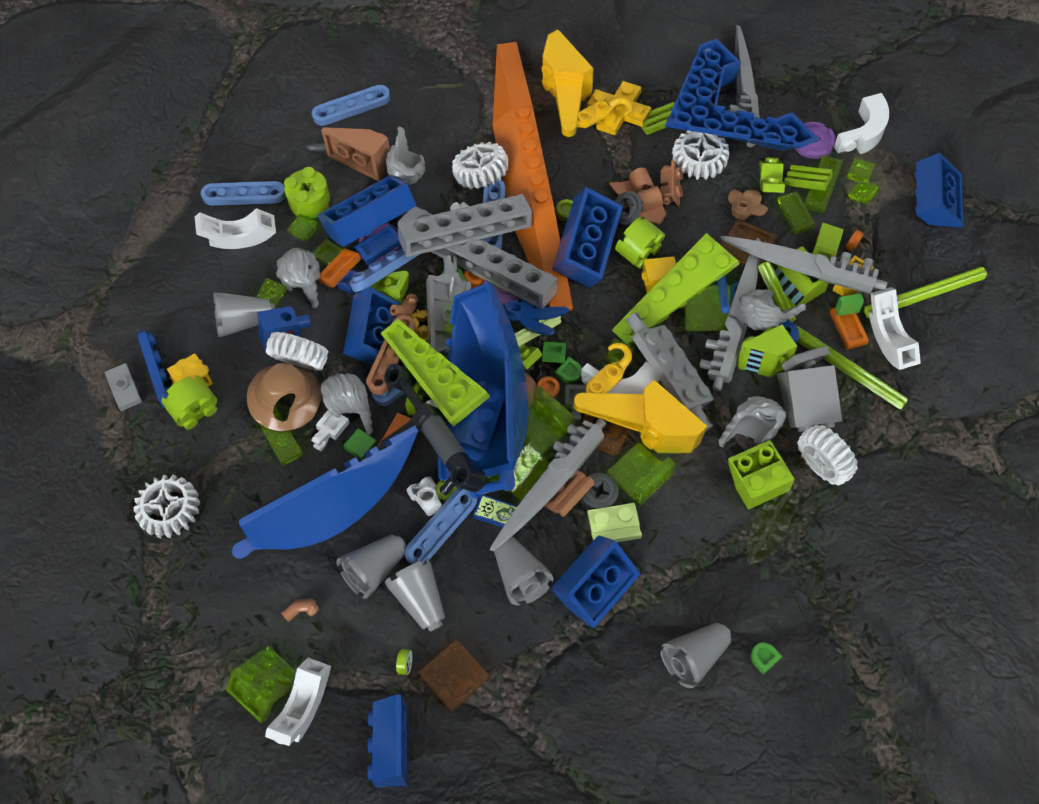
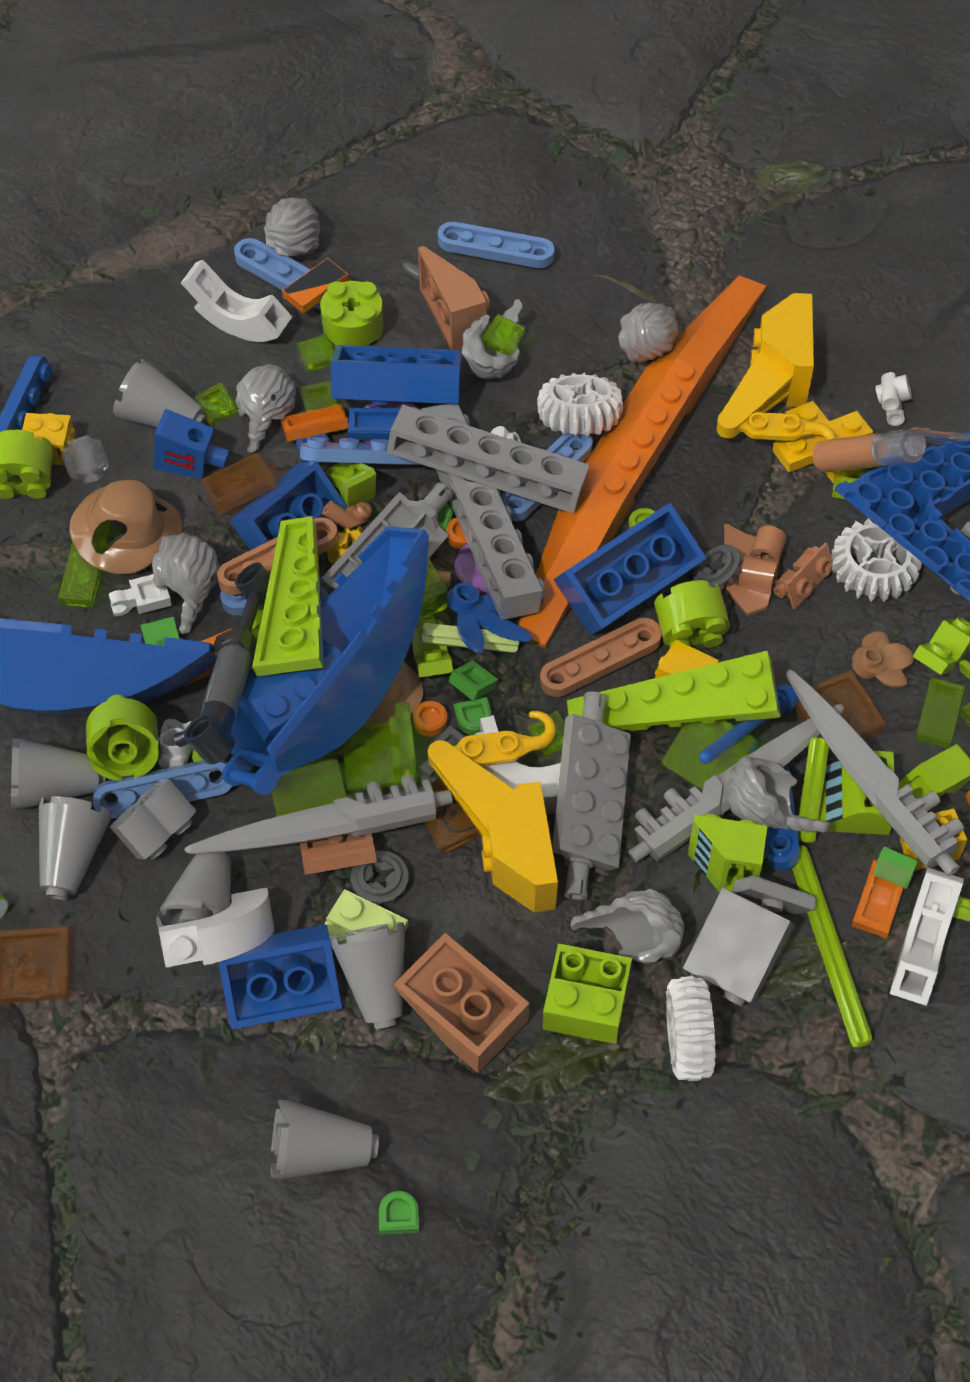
camera: 35 degrees right, 5 degrees down
white gear [266,332,328,371] -> none
tile [473,495,520,533] -> none
clear neon green bracket [607,443,675,505] -> none
none -> clear head [62,434,109,484]
none -> lime brick [86,695,159,780]
none -> light grey brick [110,779,196,860]
none -> white arch [159,888,274,967]
none -> clear orange tile [200,453,278,515]
none -> light grey hair [264,197,321,256]
none -> tile [282,258,349,314]
none -> light grey cone [330,922,405,1029]
none -> nougat slope [394,933,530,1073]
none -> clear neon green tile [482,314,525,356]
none -> nougat plate [540,618,662,697]
none -> light grey hair [617,302,679,364]
none -> door [812,427,969,472]
none -> white plate [876,372,912,426]

